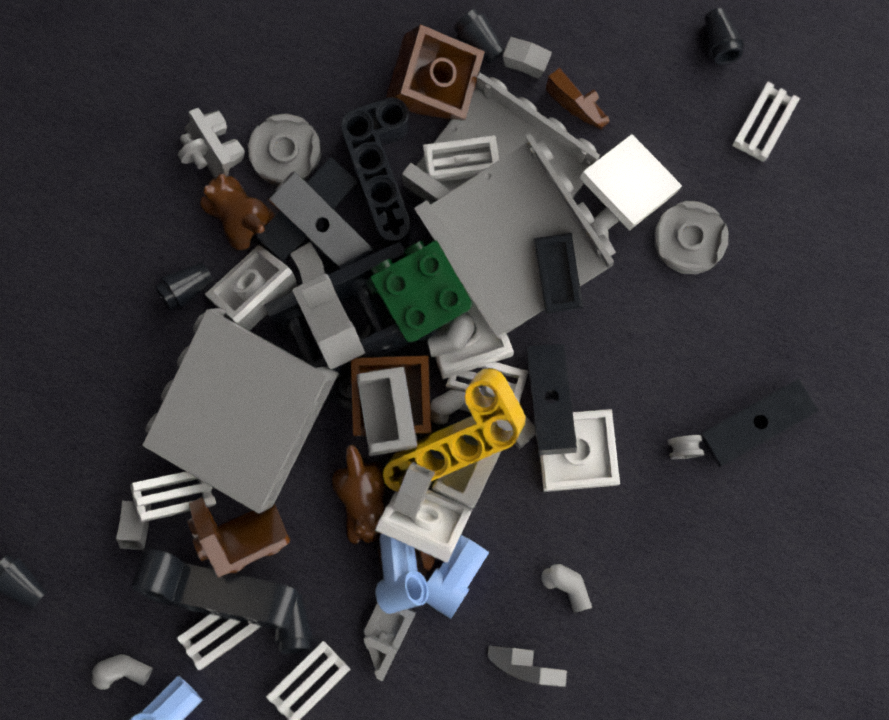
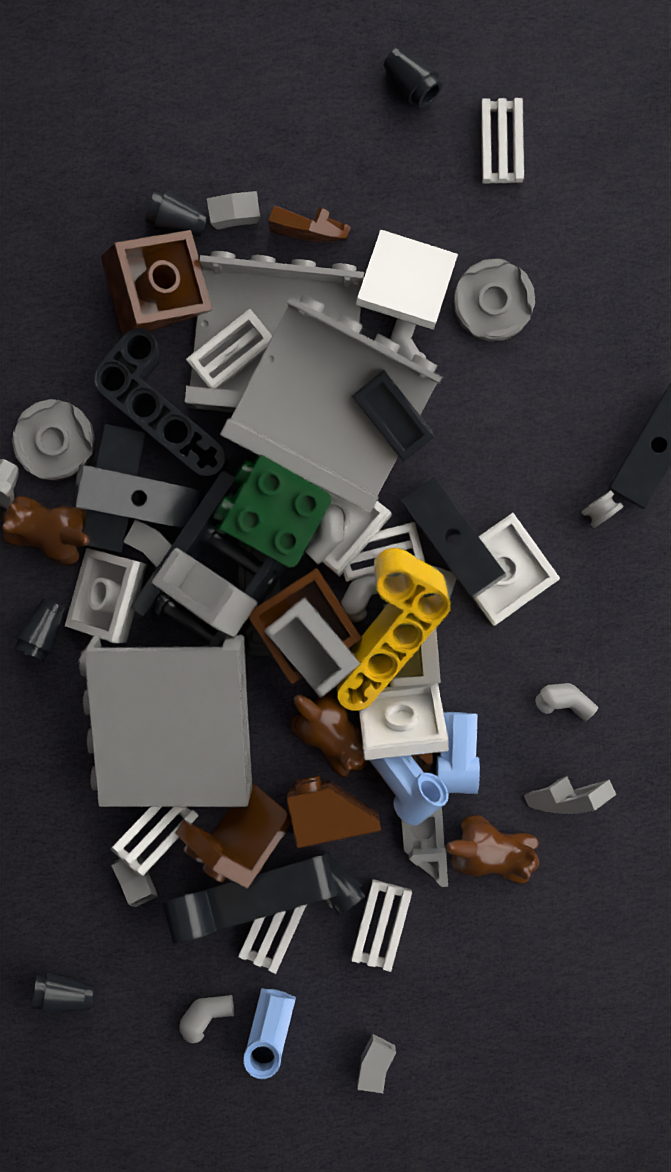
camera: 30 degrees left, 10 degrees up
light grey piece [392,463,435,519] -> none
none -> reddish brown slope [287,775,381,848]
none -> reddish brown animal [446,815,540,884]

